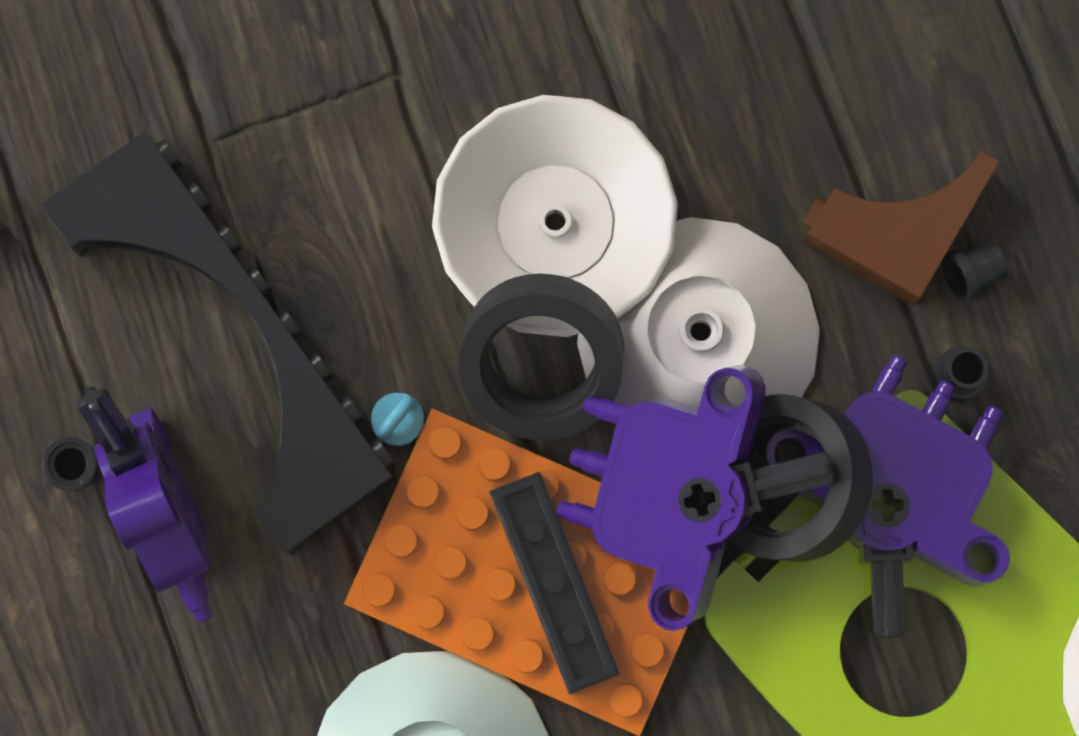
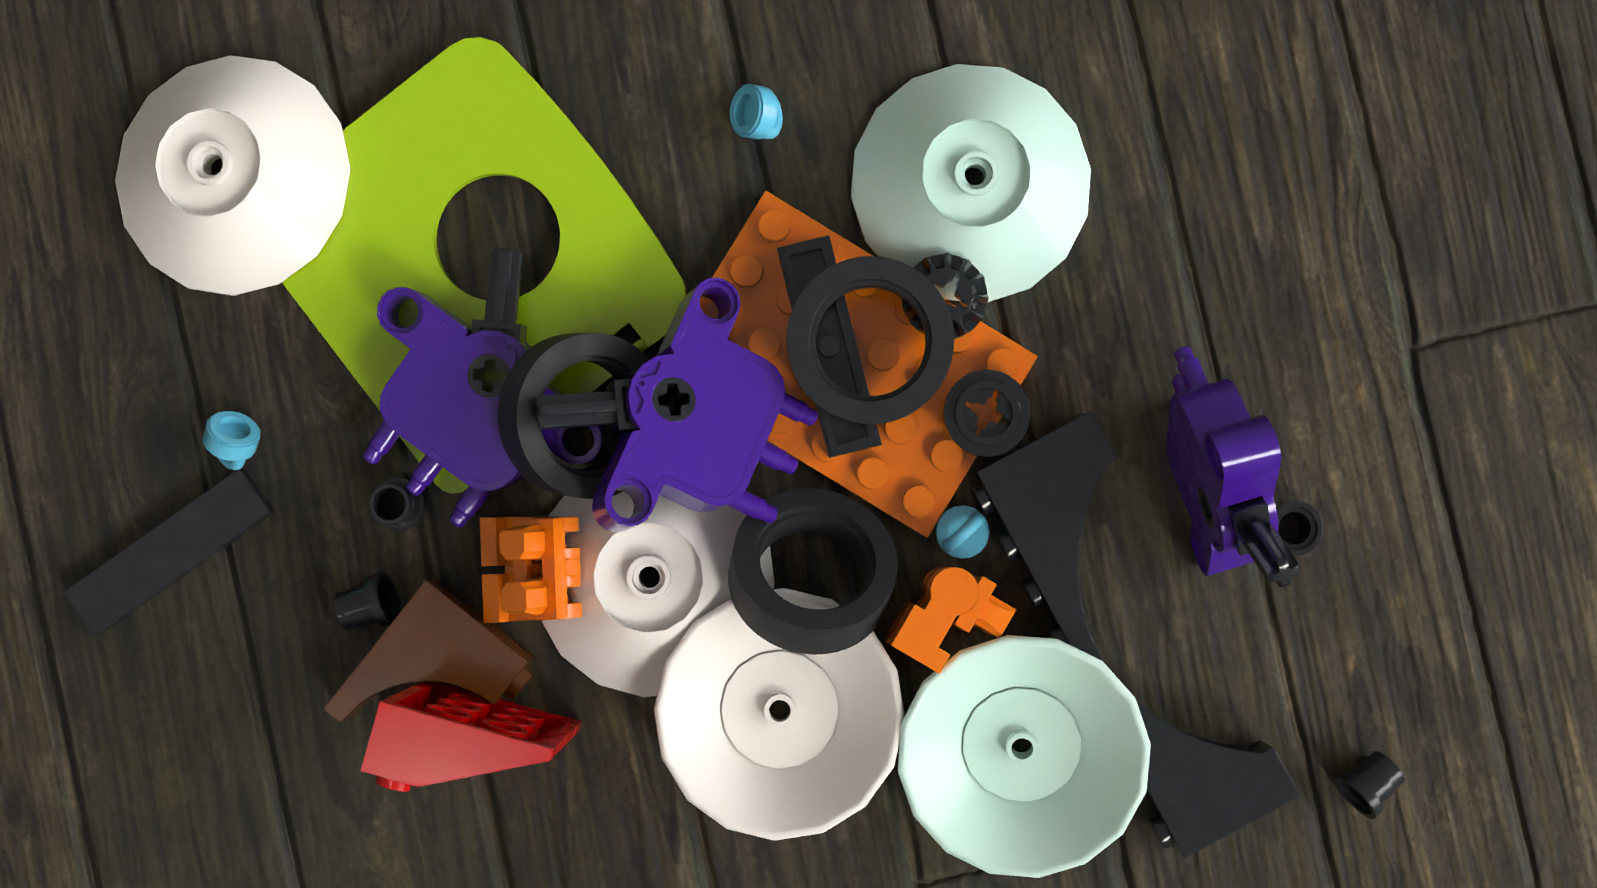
camera: 175 degrees left, 5 degrees up
none -> slope [360,681,582,792]
none -> orange hips [480,516,583,623]
none -> black tyre [787,256,954,425]
none -> orange hips [883,567,1016,674]
none -> light aqua dish [898,635,1151,878]
none -> black gear [902,253,989,339]
none -> black gear [943,370,1031,457]

